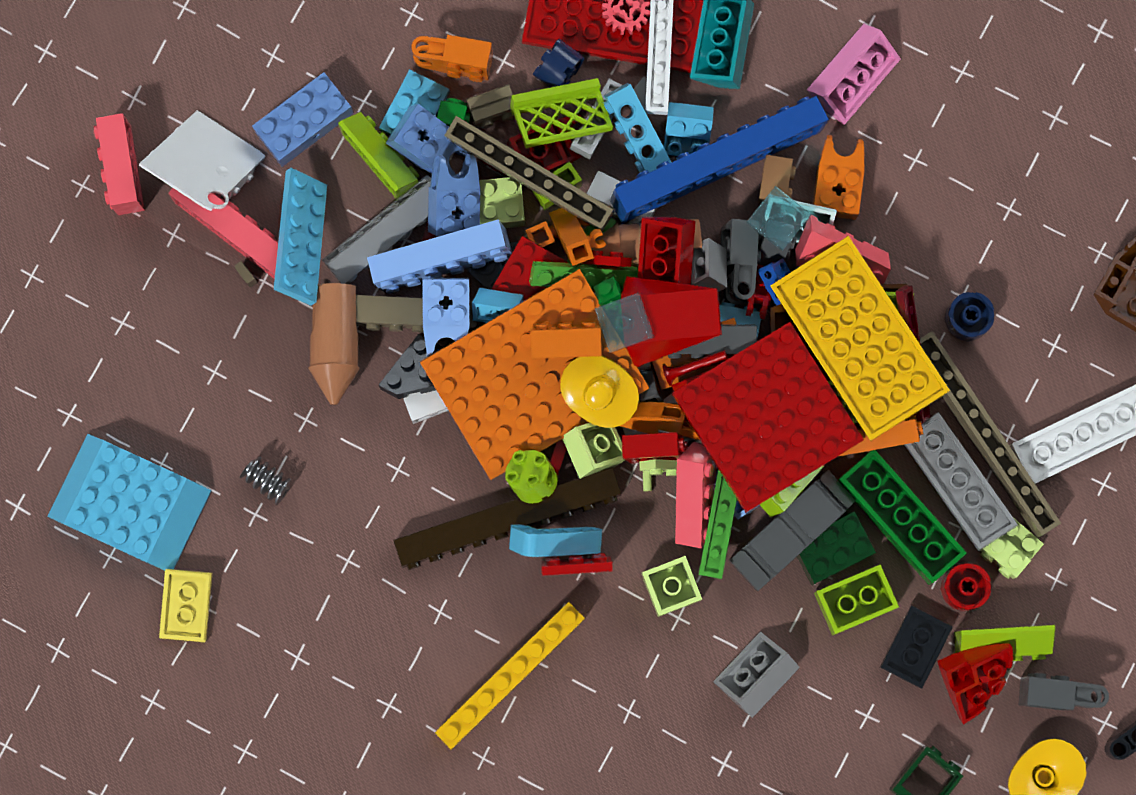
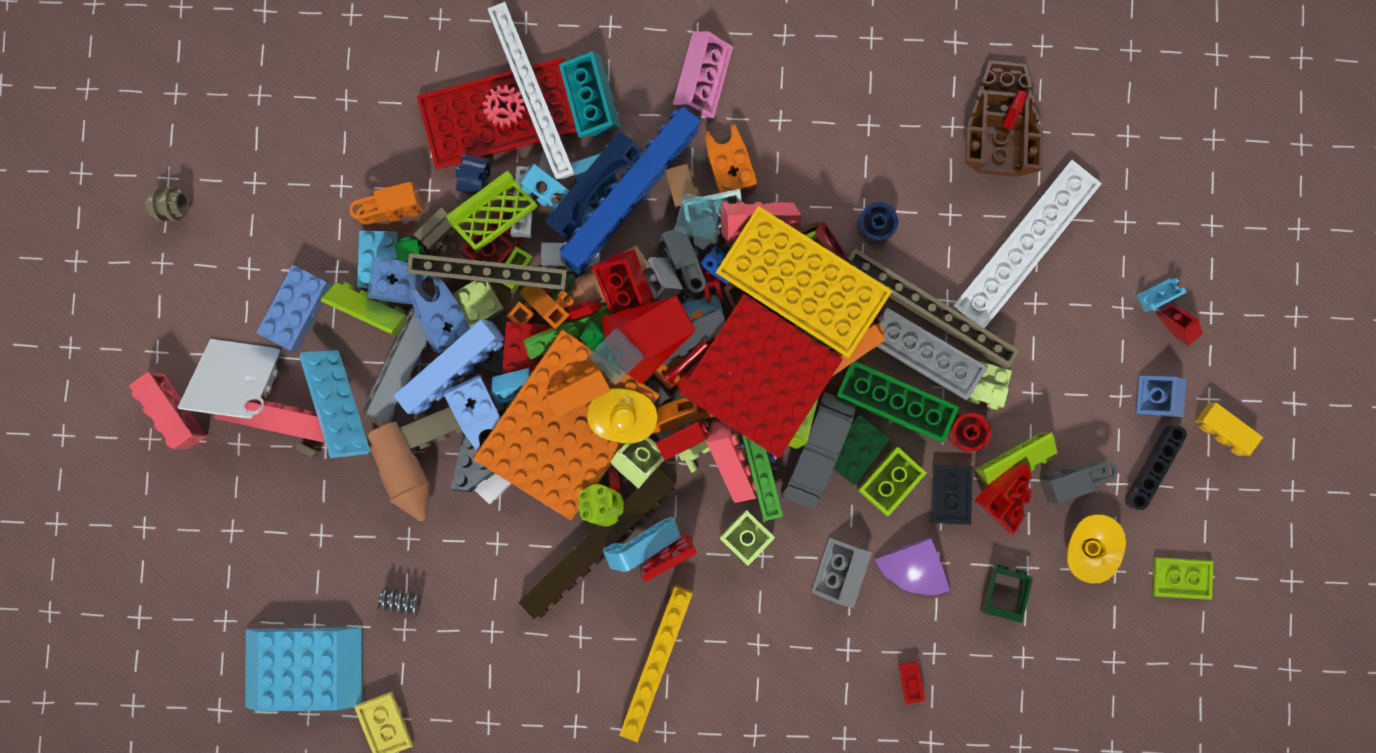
camera: 25 degrees left, 5 degrees up
none -> dark blue arch [545,131,643,241]
none -> medium lavender brick [874,537,950,595]

